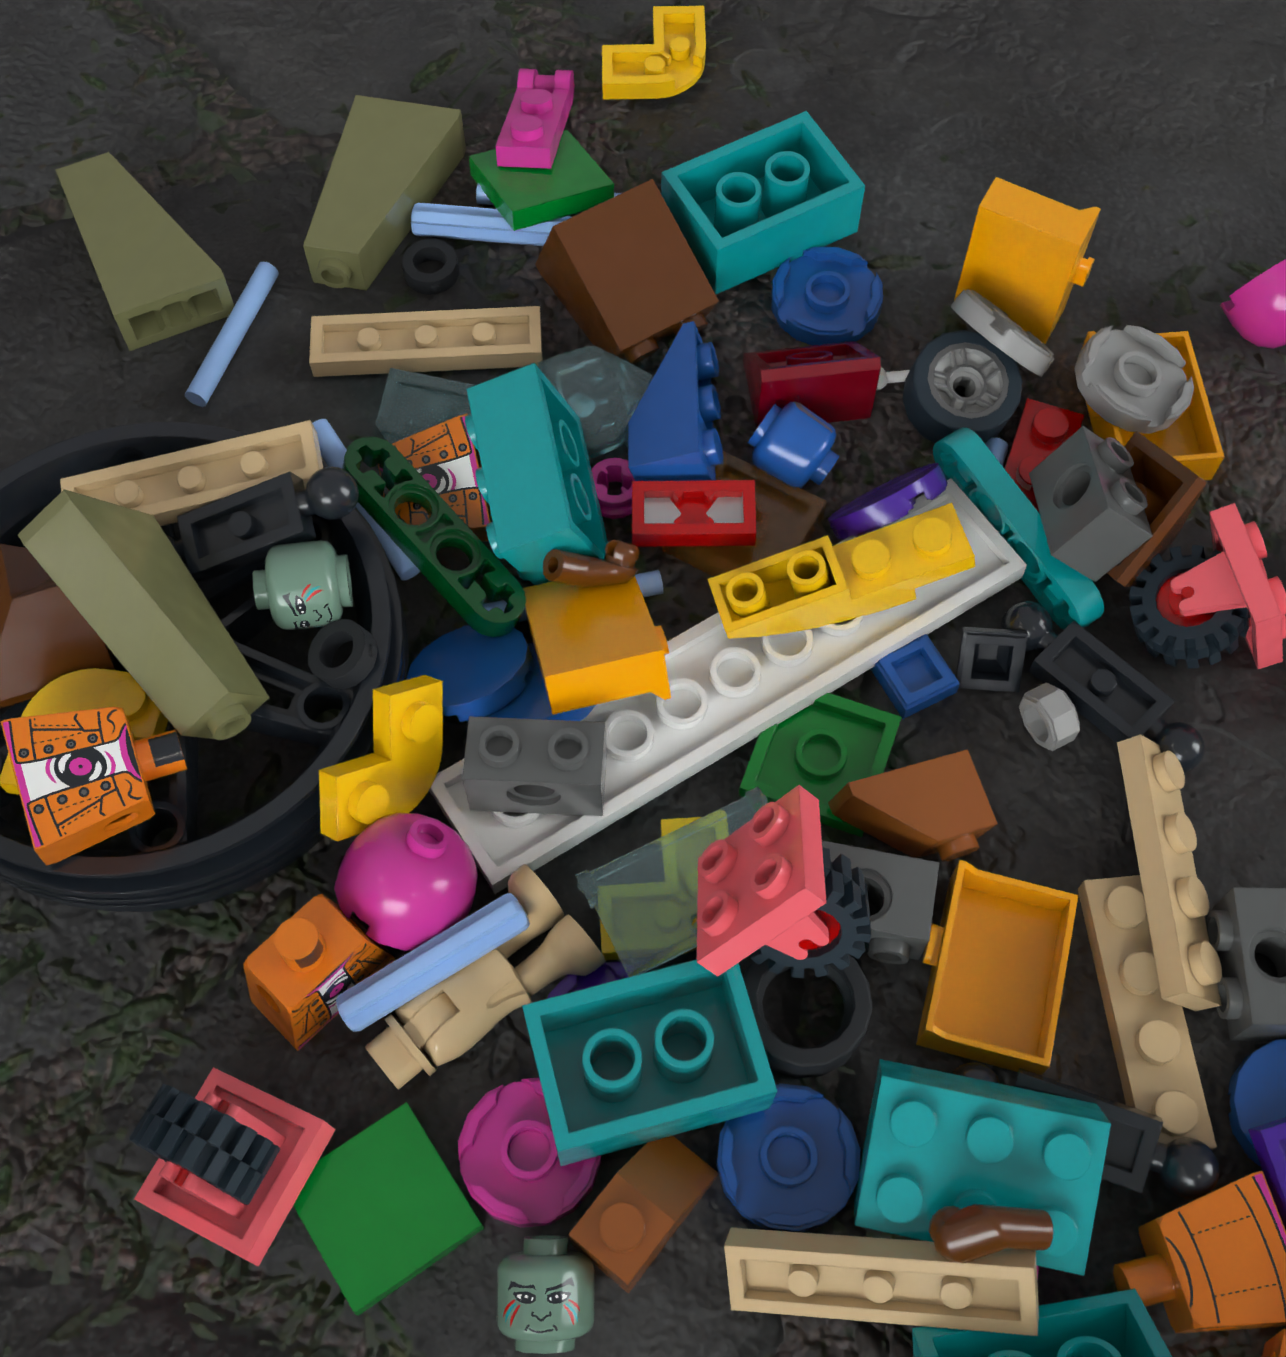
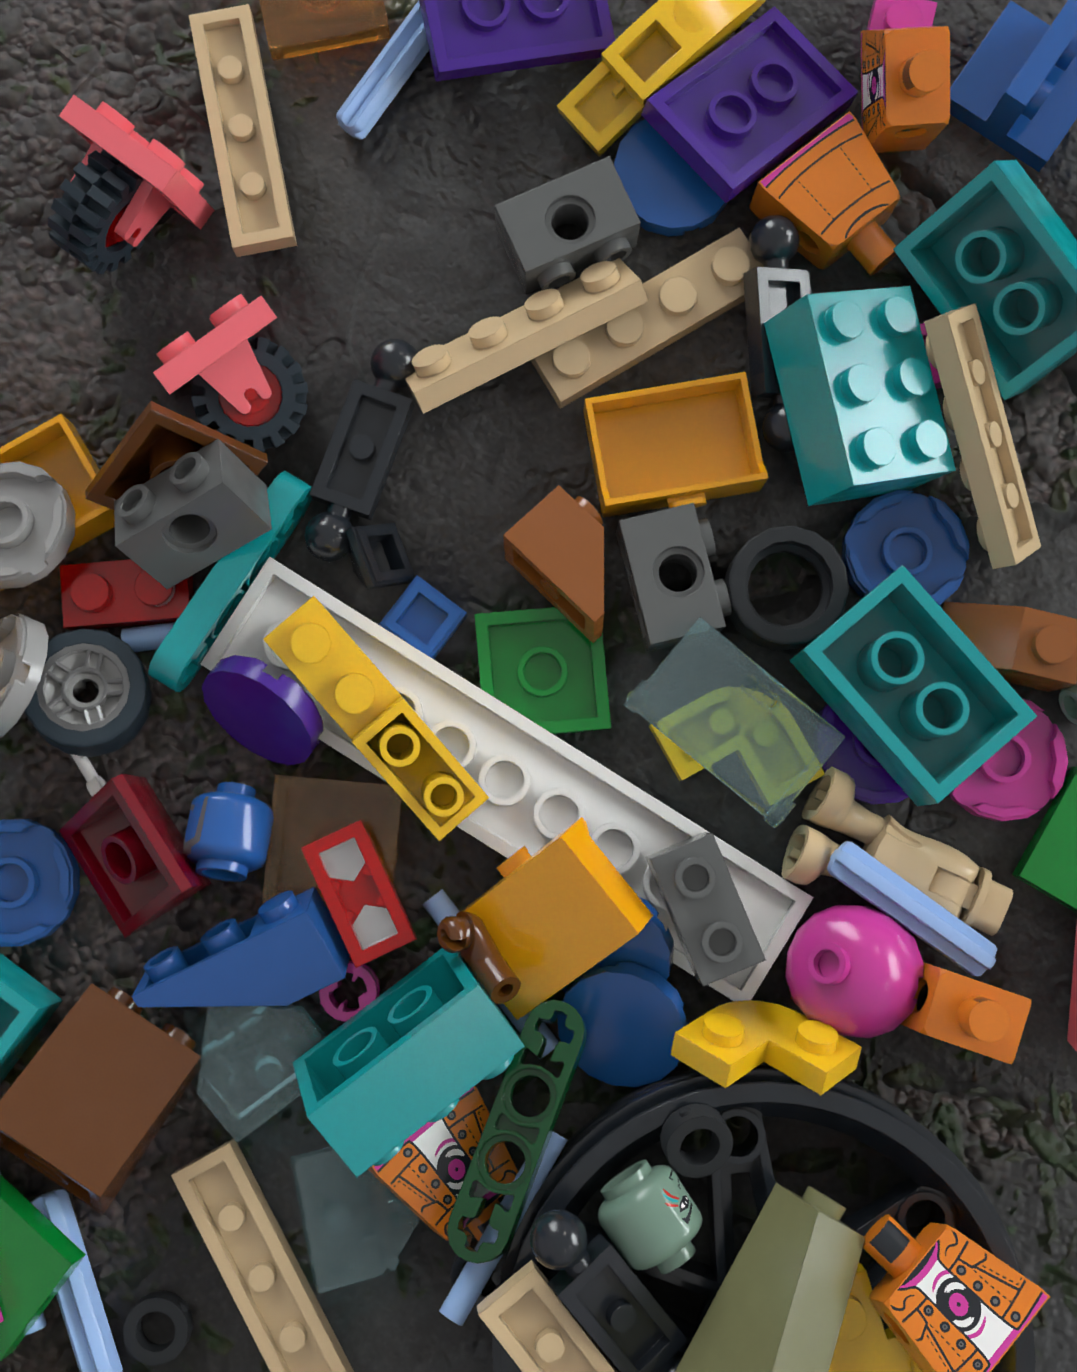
camera: 120 degrees left, 20 degrees up
coral plate [697,785,871,978] -> none
reddish brown arm [929,1204,1053,1264] -> none
light grey tile [1019,682,1080,751] -> none

